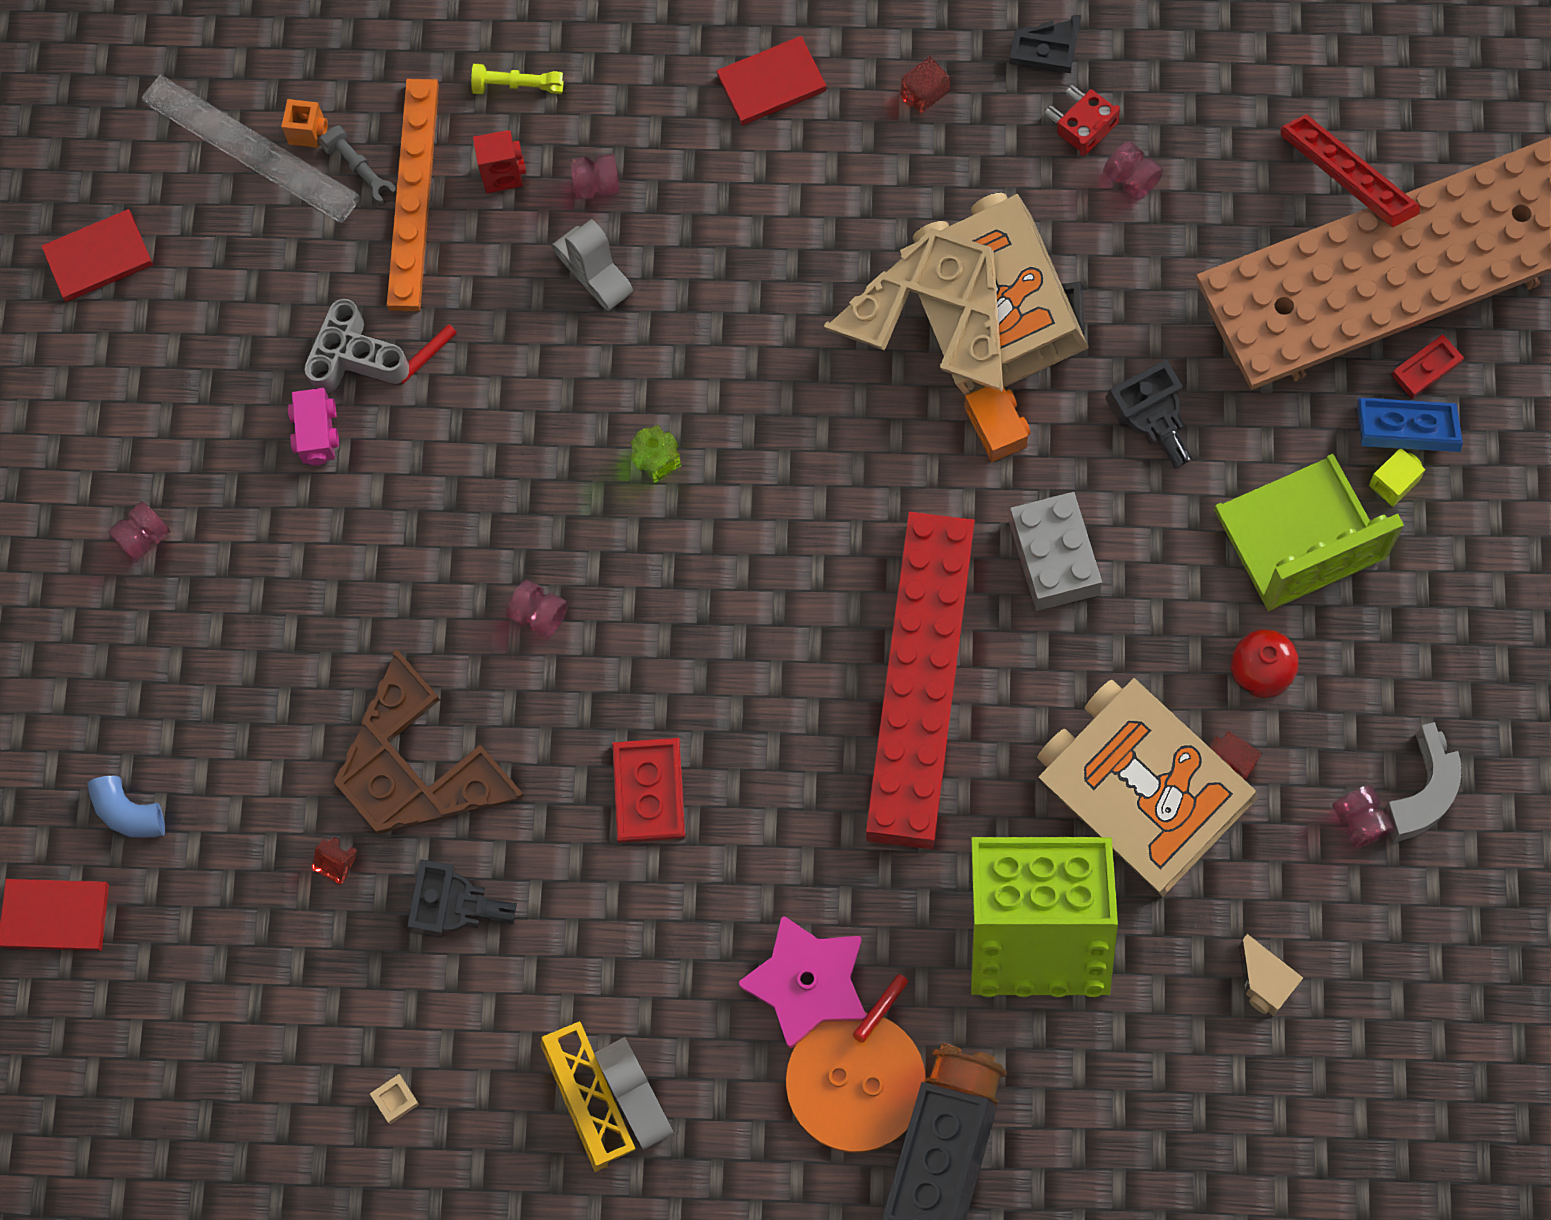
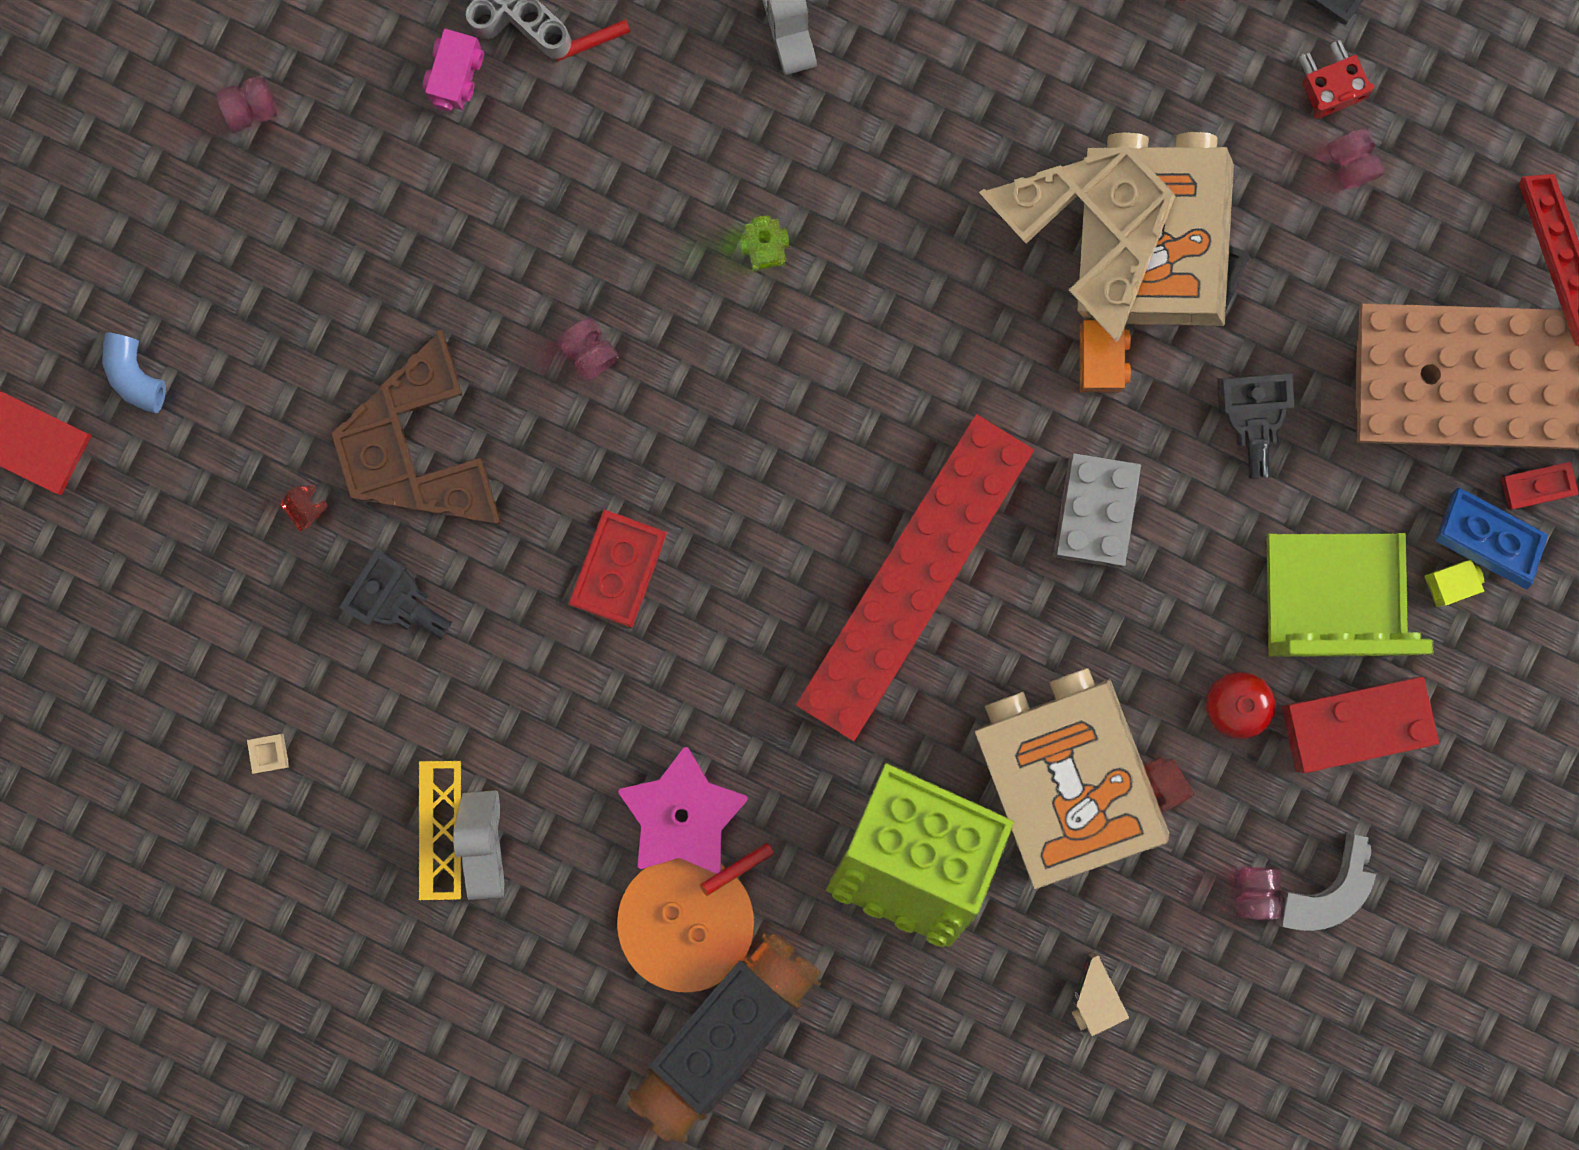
camera: 25 degrees right, 15 degrees up
none -> red brick [1281,677,1440,773]

